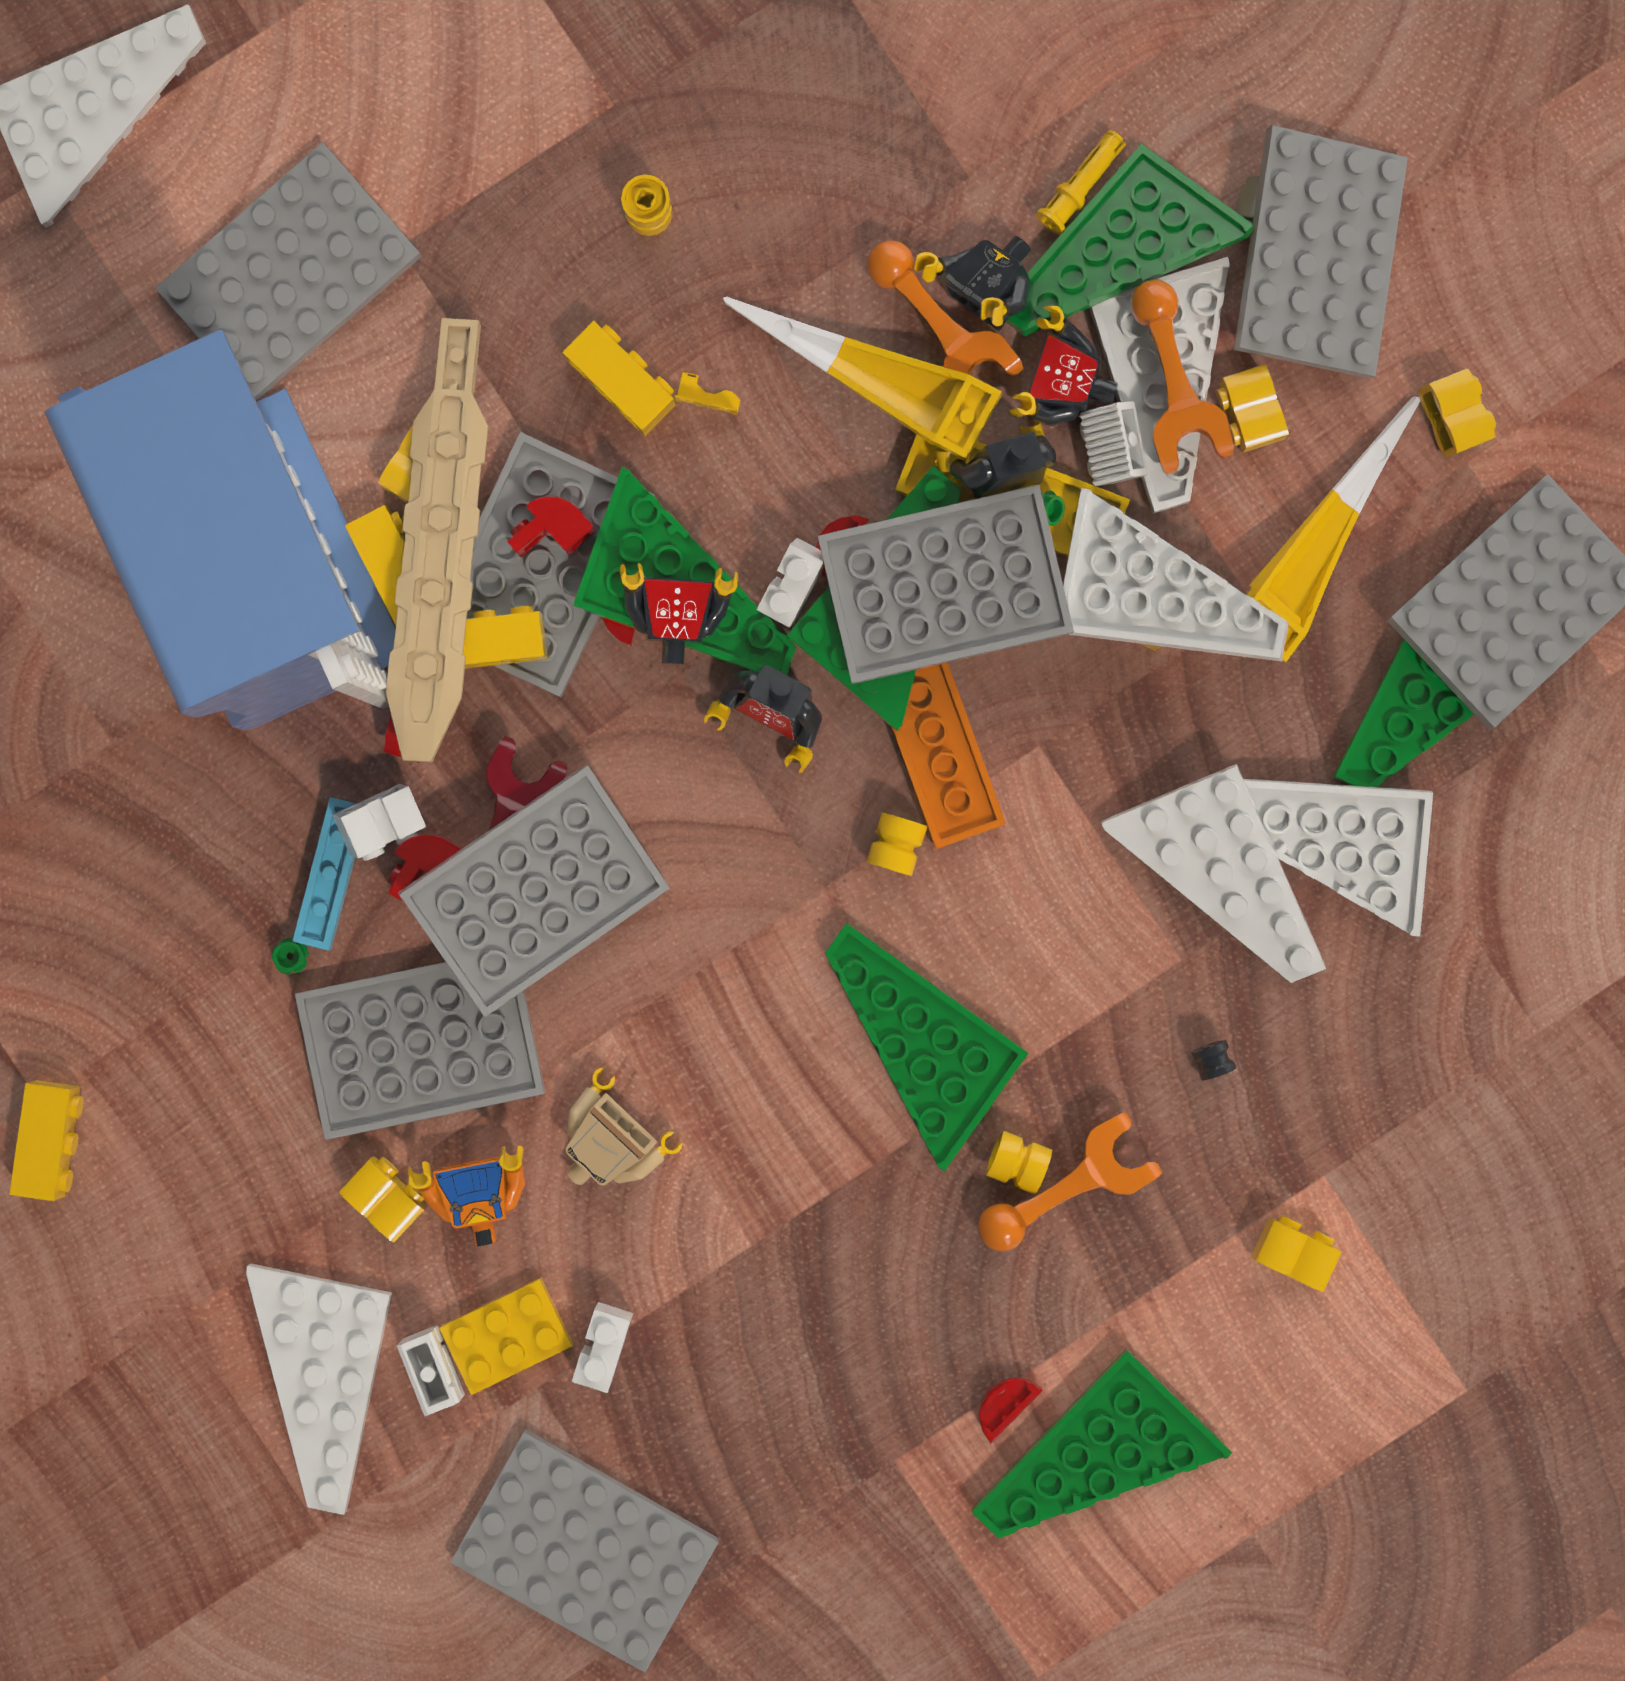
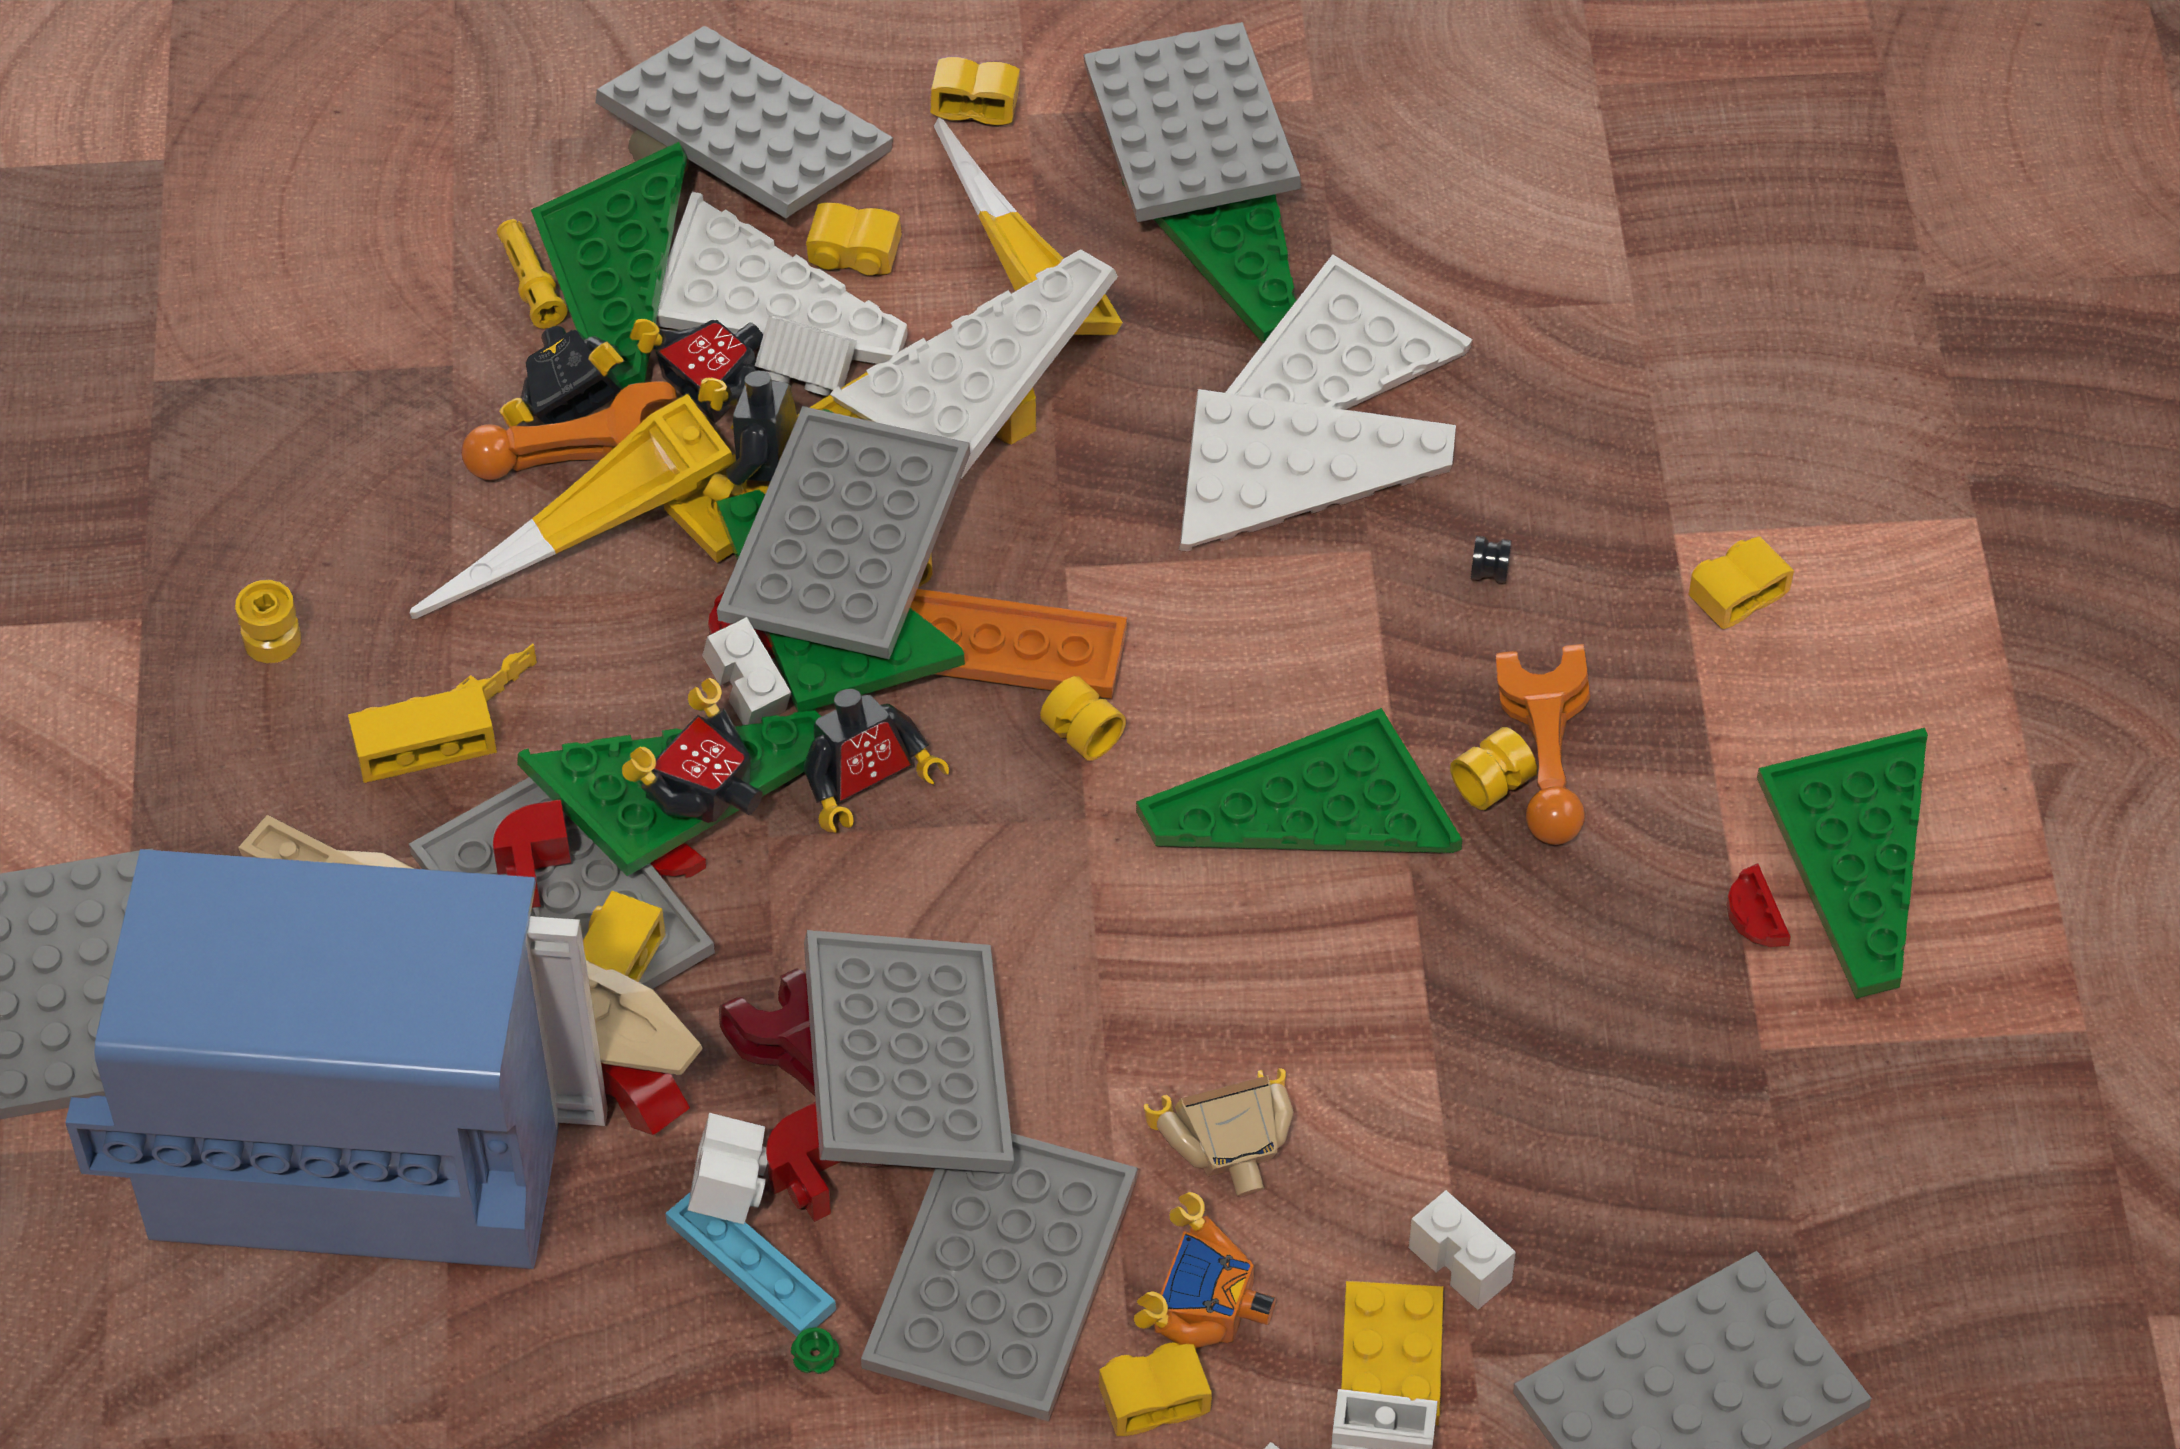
camera: 60 degrees left, 35 degrees down
orange piece [1130,280,1234,475] -> none

